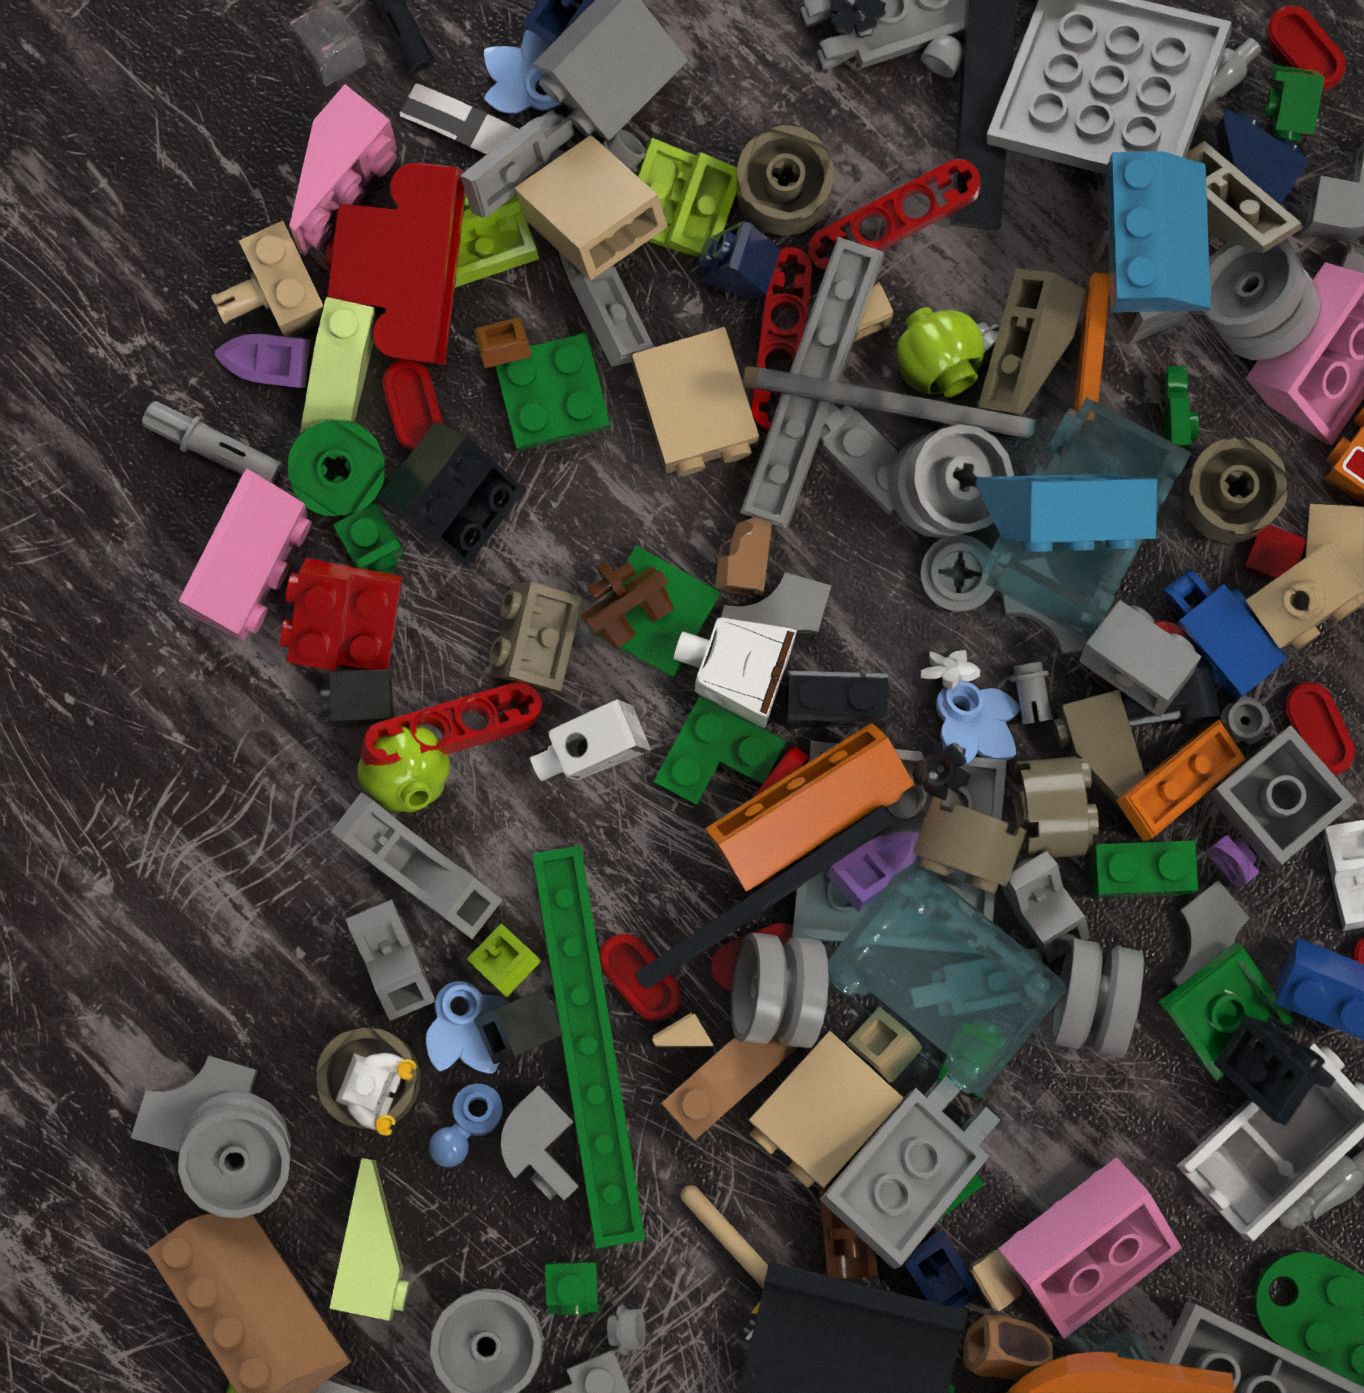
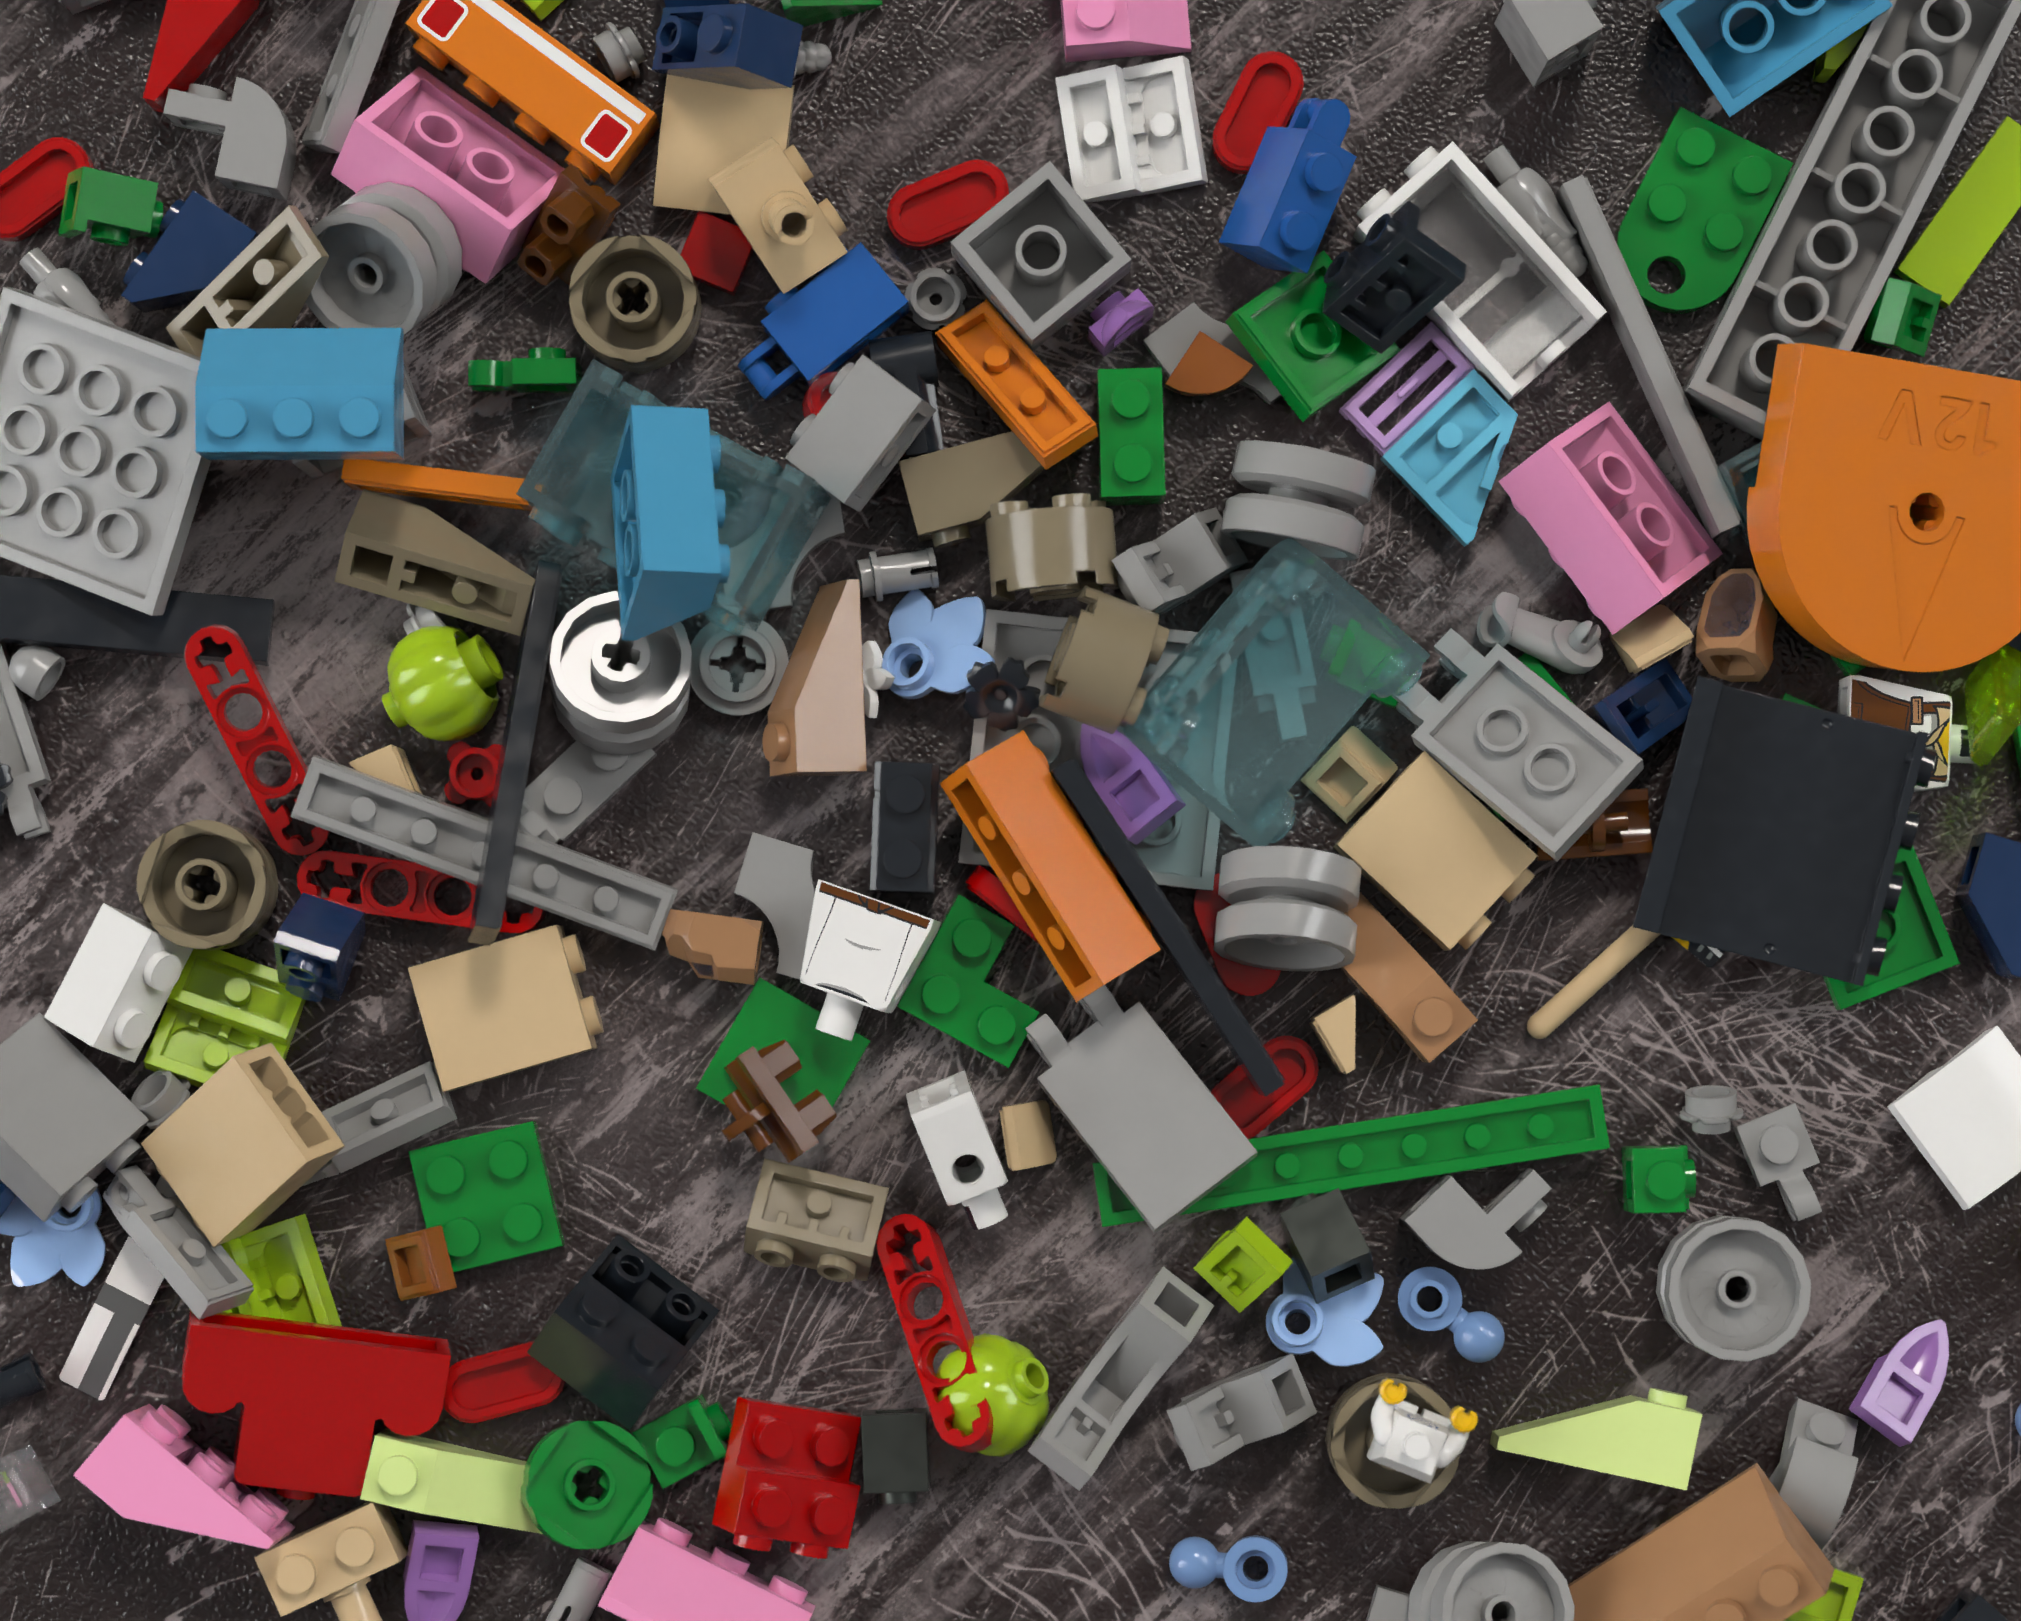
camera: 85 degrees left, 5 degrees up
none -> white brick [44,903,193,1063]
none -> red plate [444,741,502,807]
none -> reddish brown hips [517,164,620,286]
none -> slope [762,579,867,776]
none -> tan slope [1000,1100,1057,1171]
none -> light grey tile [1025,985,1257,1233]
none -> dark orange tile [1164,331,1253,396]
none -> medium blue plate [1169,1535,1288,1602]
none -> lavender tile [1339,321,1475,456]
none -> medium azure wing [1380,369,1518,547]
none -> light grey piece [1477,592,1603,674]
none -> light grey tile [1555,175,1742,539]

